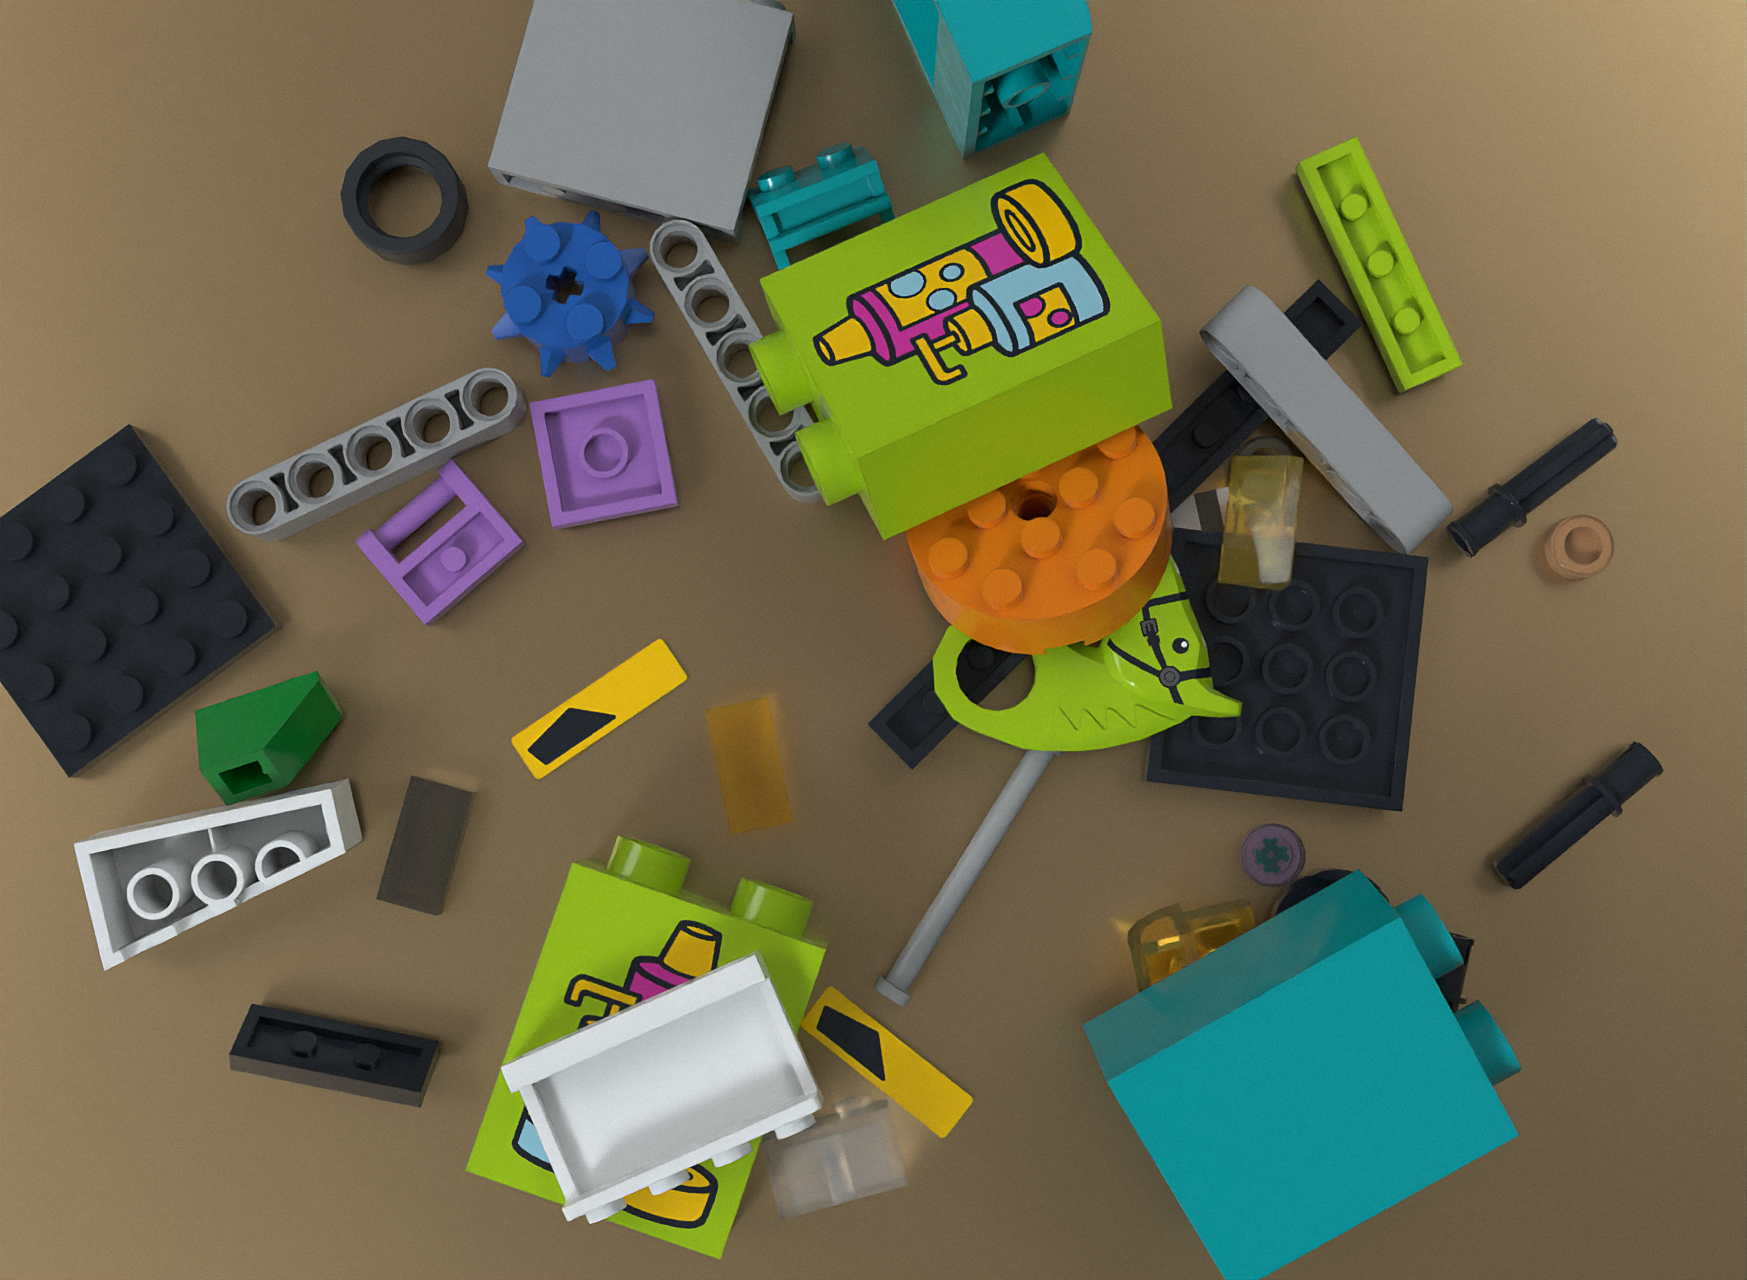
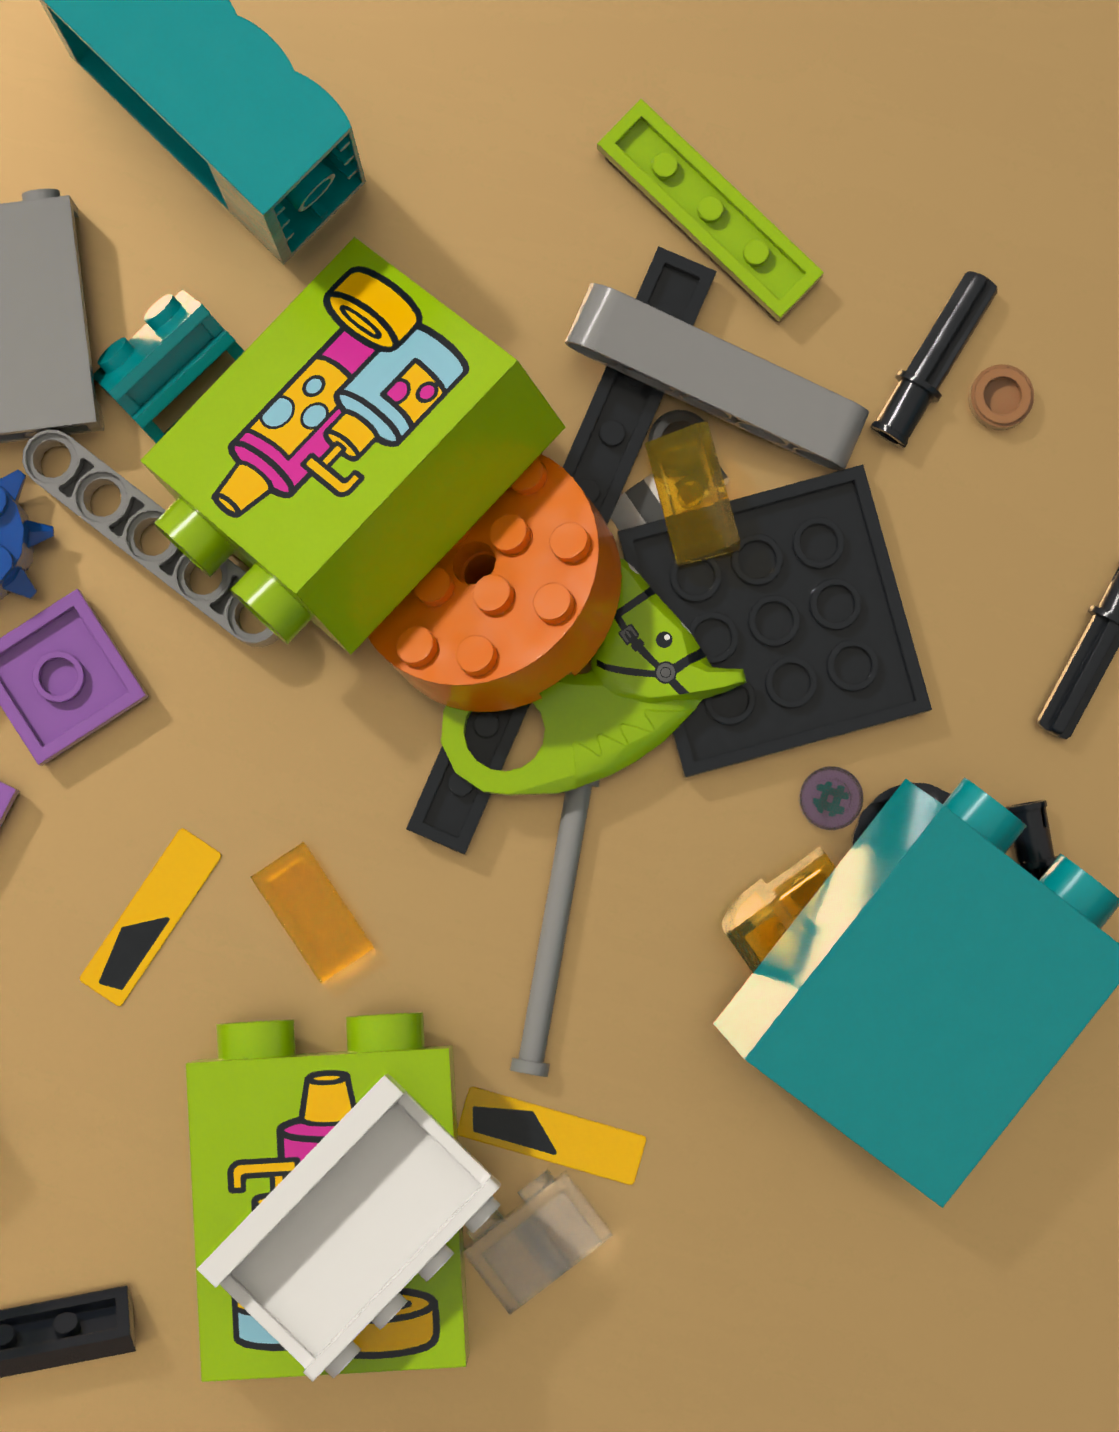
camera: 25 degrees left, 0 degrees up
clear smoke tile [376,775,477,916] -> none

